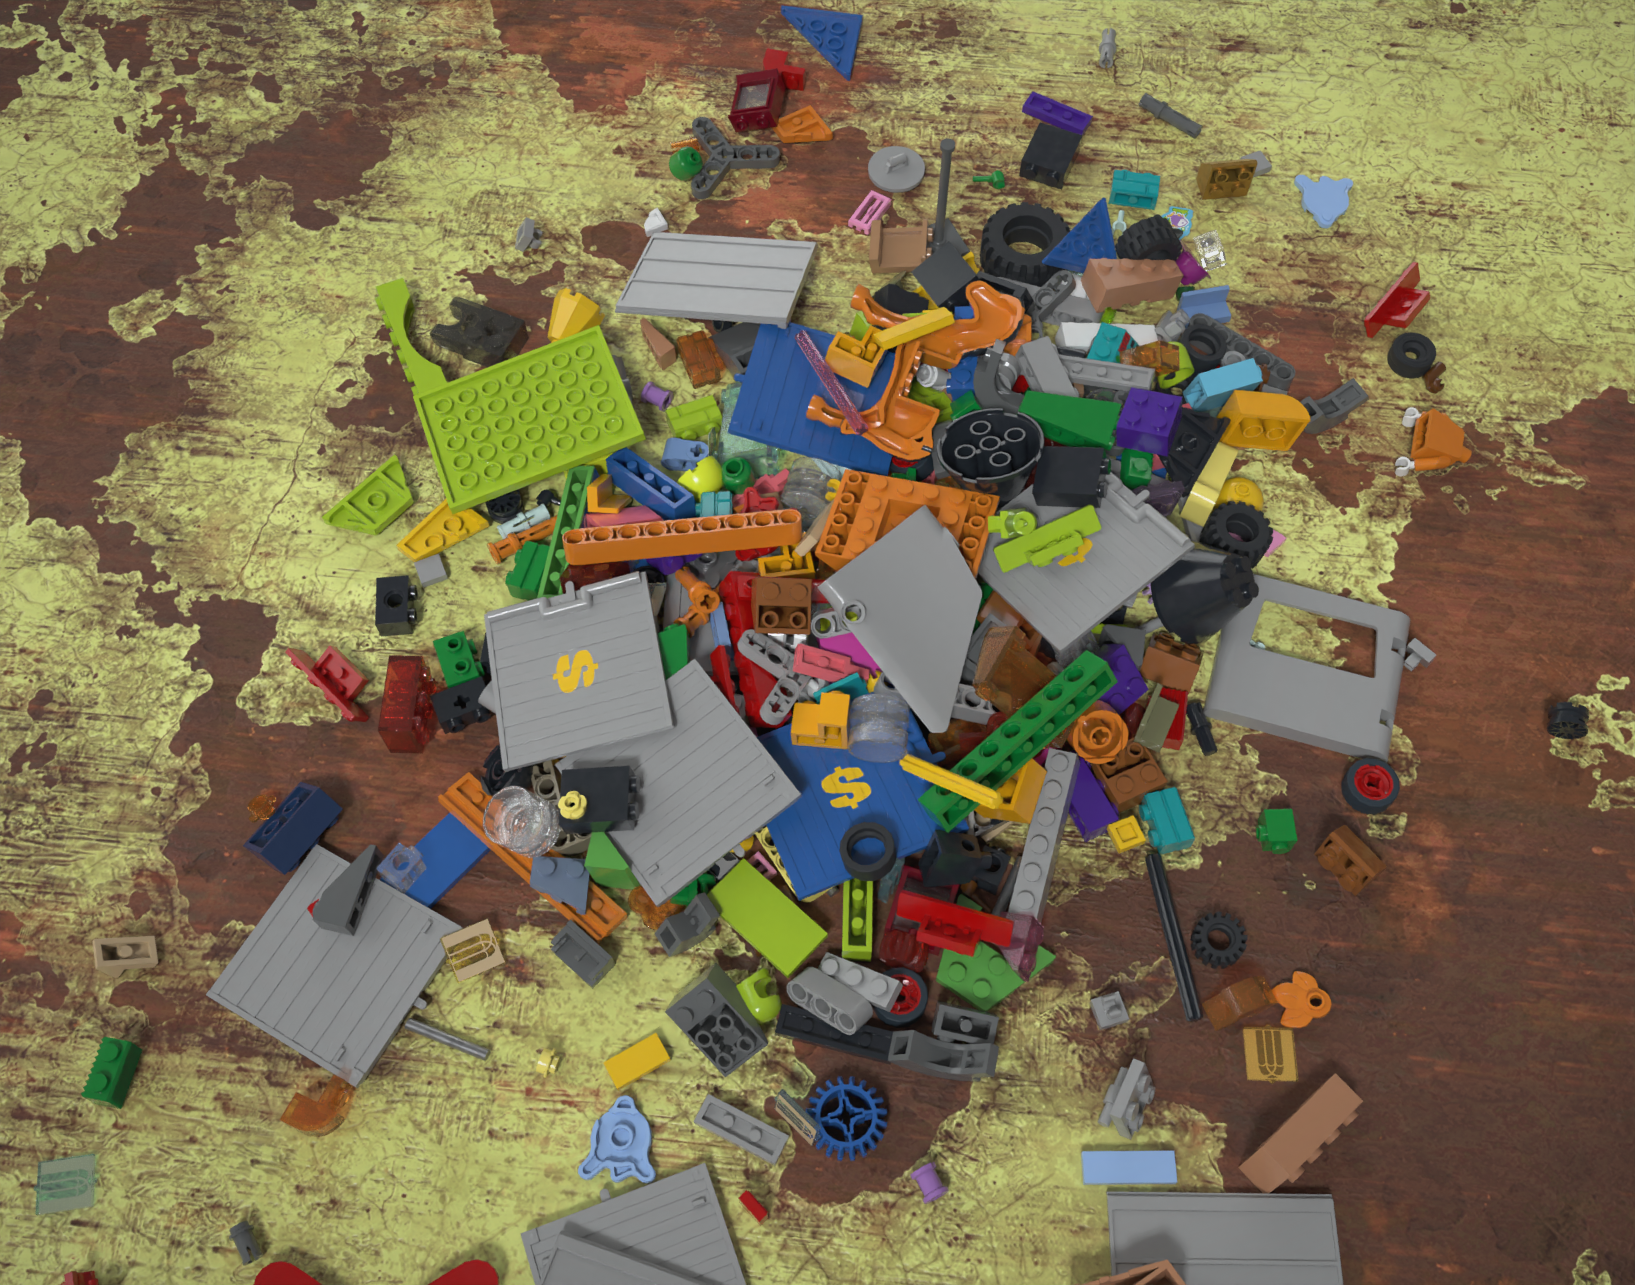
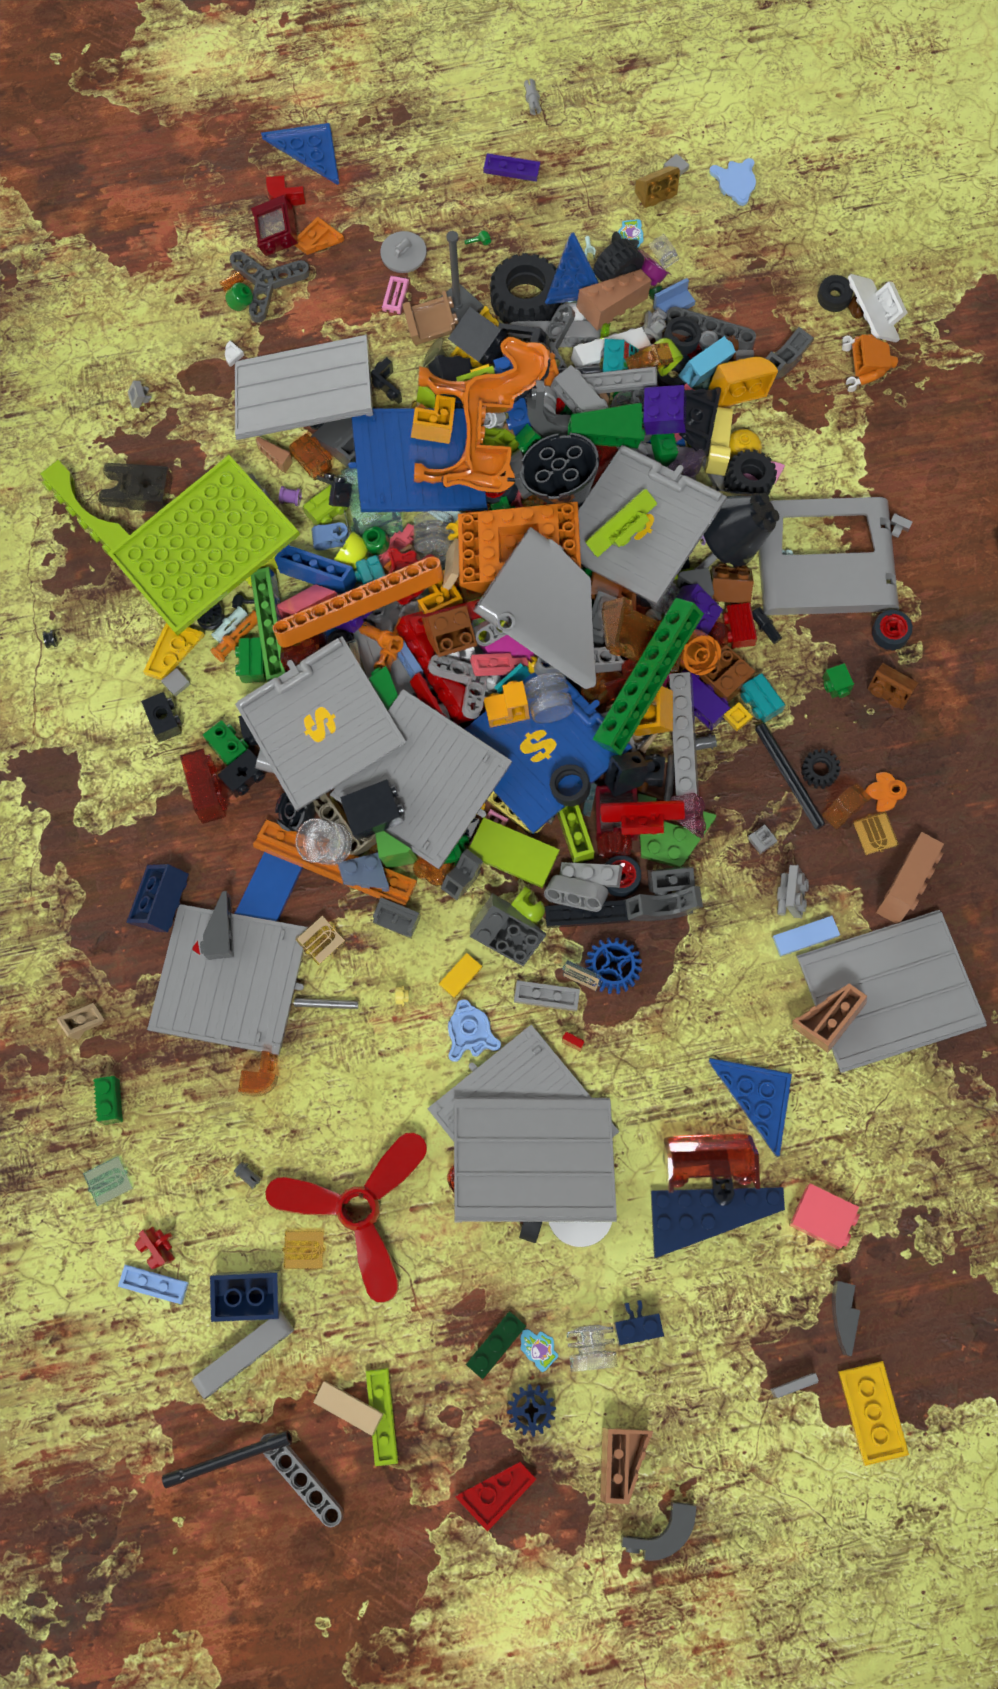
camera: 15 degrees left, 10 degrees up
clear orange plate [247,794,277,823] -> none
red bracket [285,645,369,722] -> none
lime wing [322,454,414,536] -> none
clear brick [376,842,427,894] -> none
yellow cone [548,288,605,343] -> none
light yellow plate [558,791,587,819] -> none
light orange panel [587,474,632,514] -> none
clear pink axle [795,330,868,436] -> none
yellow tile [873,307,955,350] -> none
yellow axle [899,754,1003,809] -> none
medium lavender bush [910,1162,949,1204] -> none
lime hips [988,508,1037,538] -> none
black brick [1019,122,1083,190] -> none
black brick [1032,446,1111,508] -> none
teal brick [1108,170,1160,210] -> none
olive panel [1133,683,1179,753] -> none
dark grey pin [1139,93,1203,139] -> none
red bracket [1364,262,1430,338] -> none
none -> black bush [43,630,58,649]
none -> black bracket [317,473,352,507]
none -> black bracket [371,357,402,404]
none -> dark grey pin [696,734,717,750]
none -> white bracket [848,274,907,342]

